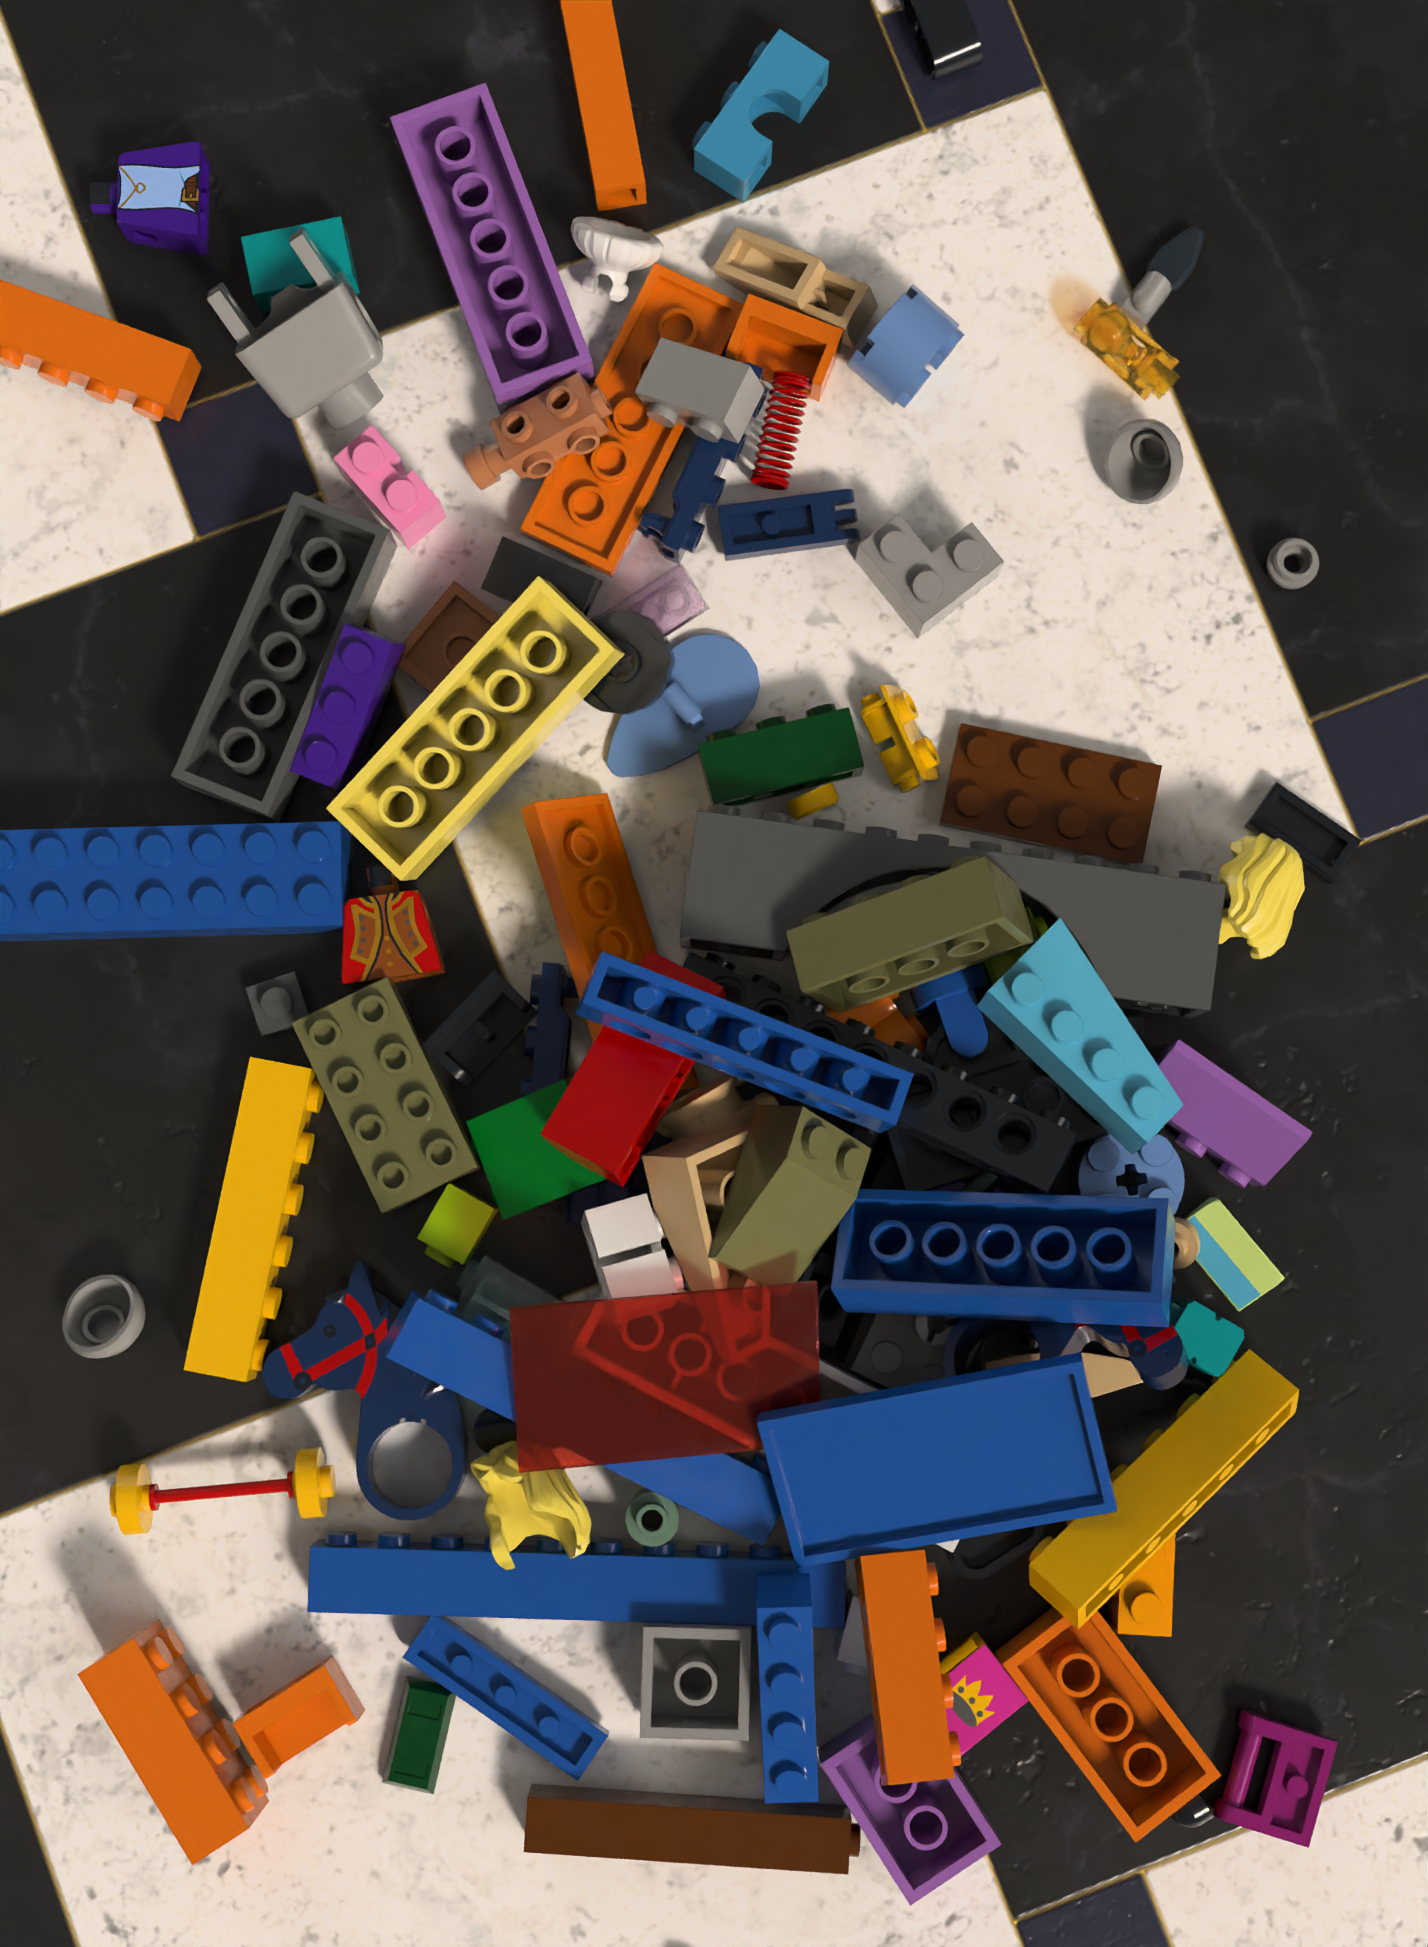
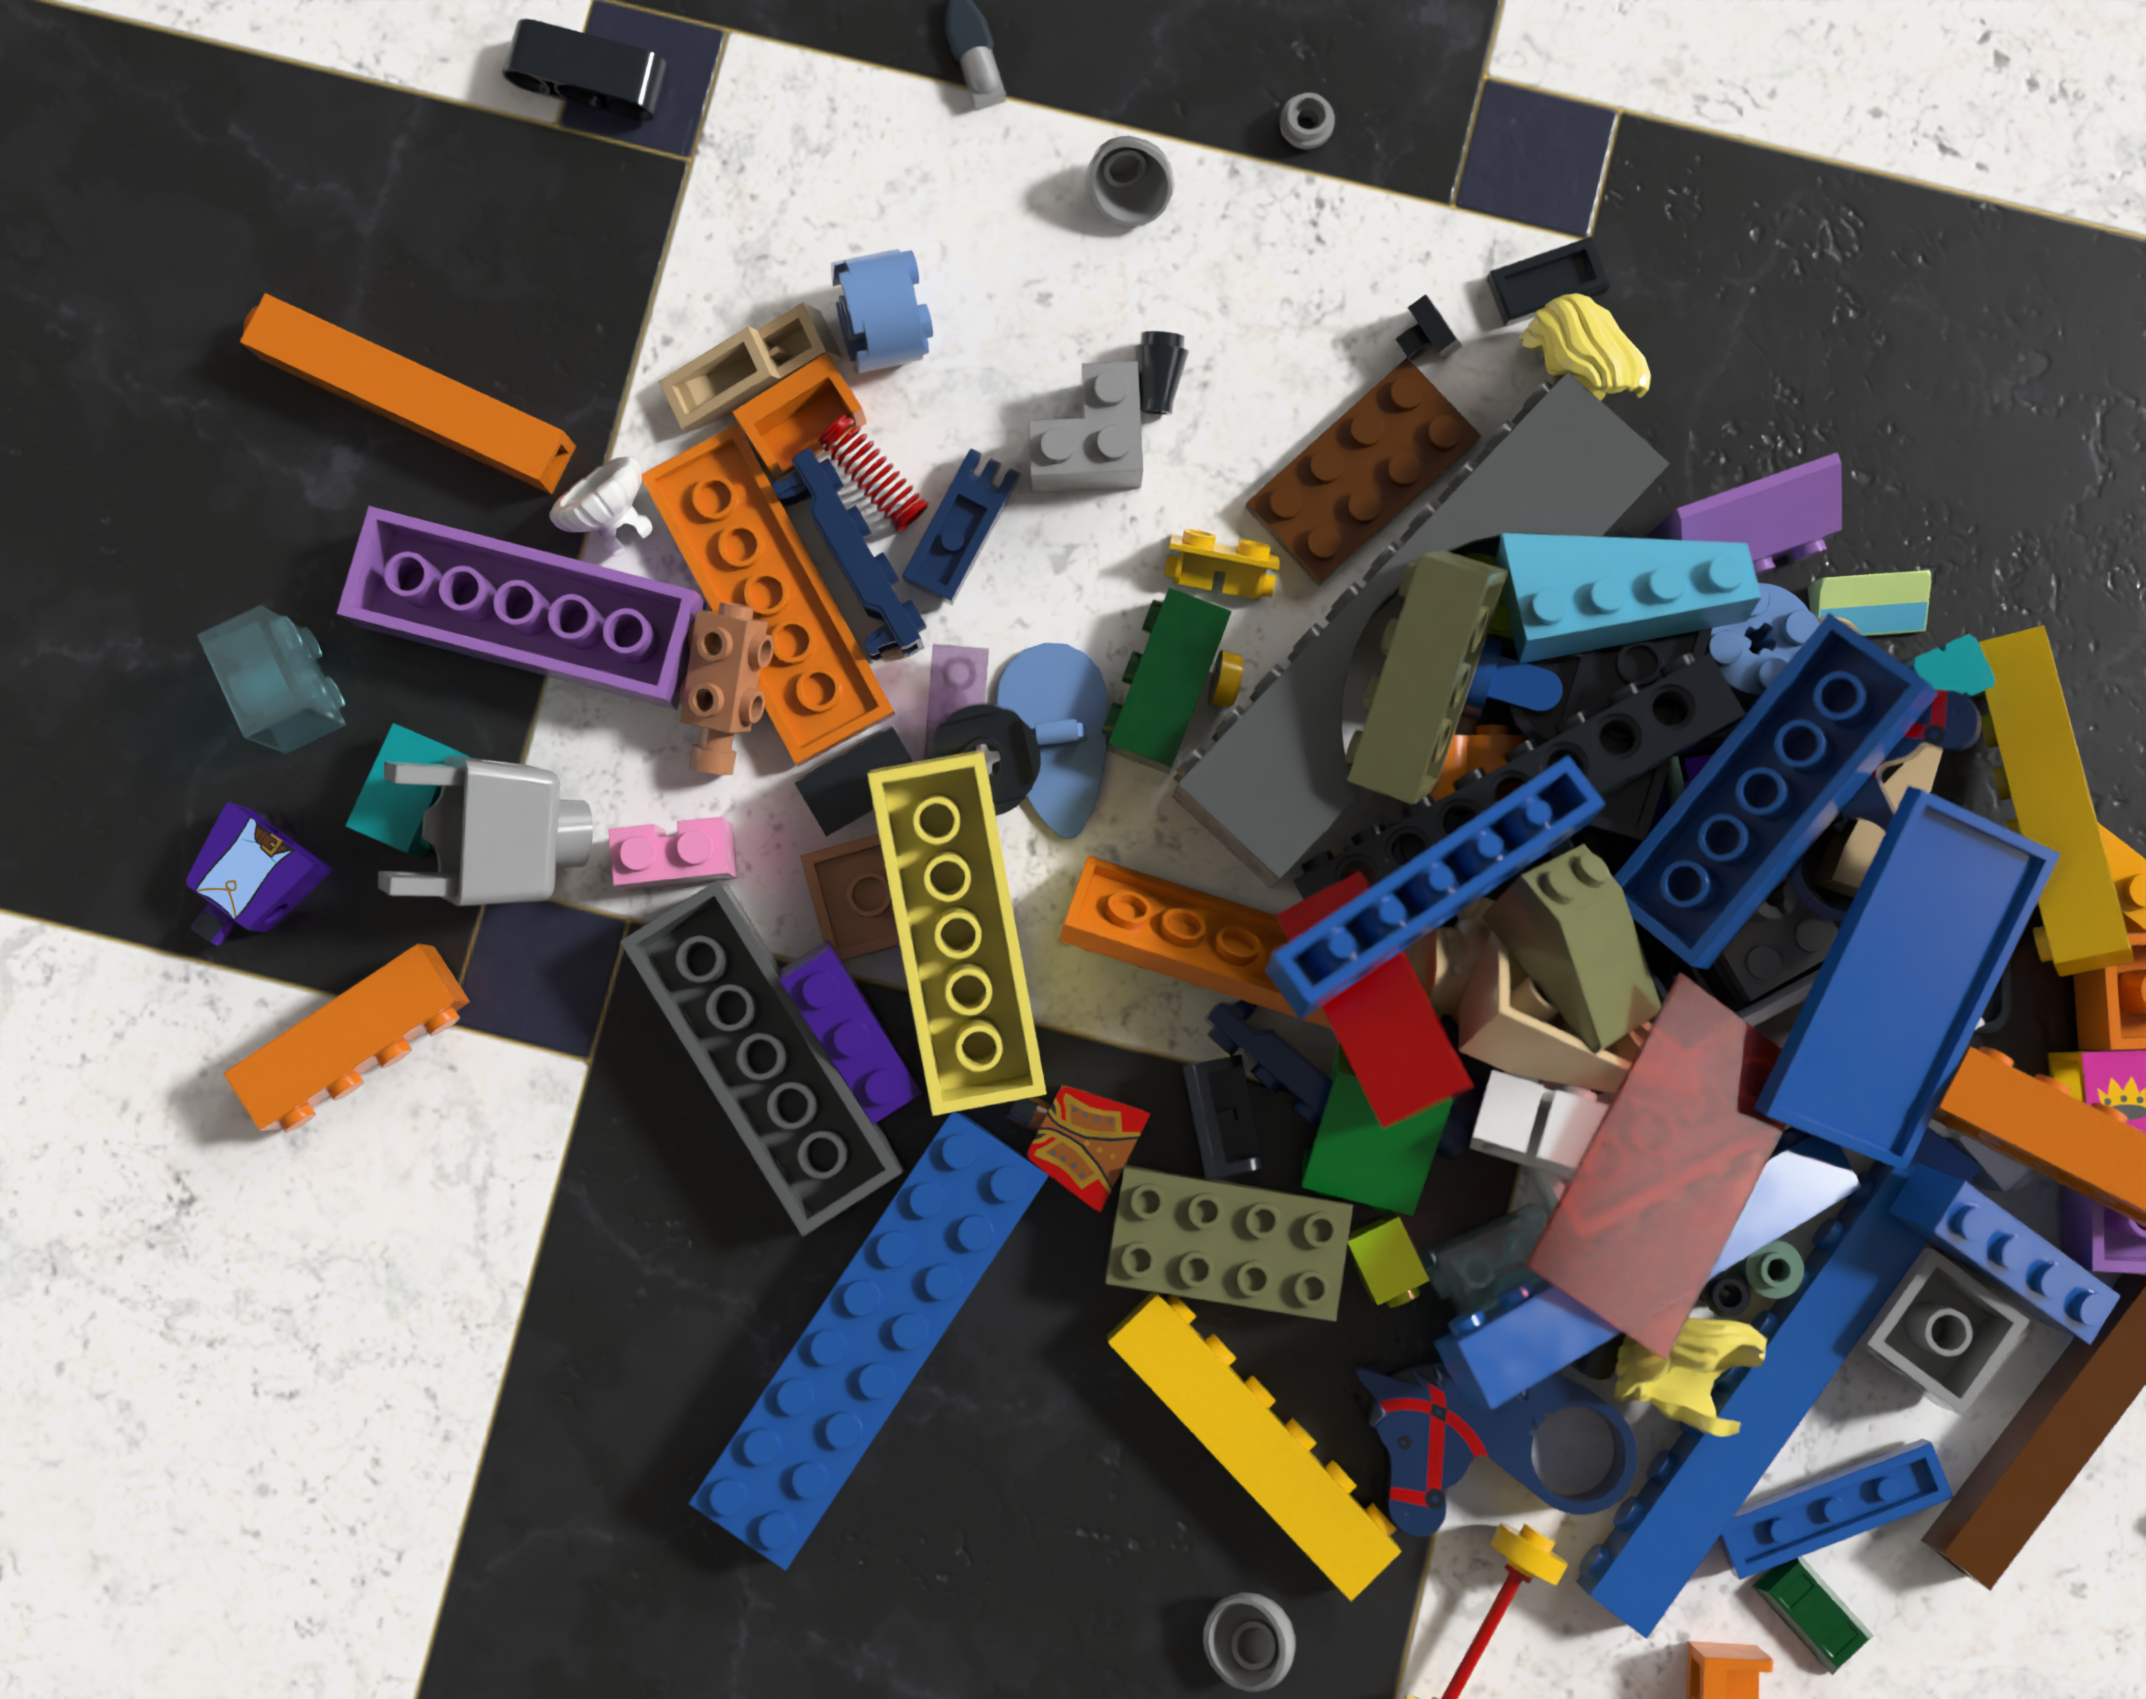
camera: 55 degrees left, 0 degrees up
dark grey plate [245,971,311,1038] -> none
light grey piece [635,337,765,444] -> none
dark azure arch [691,29,830,203] -> none
clear yellow piece [1073,298,1180,401] -> none
none -> clear light blue brick [197,605,346,754]
none -> black cone [1134,331,1189,415]
none -> black tile [1395,294,1463,361]
none -> black pin [1694,1270,1751,1318]

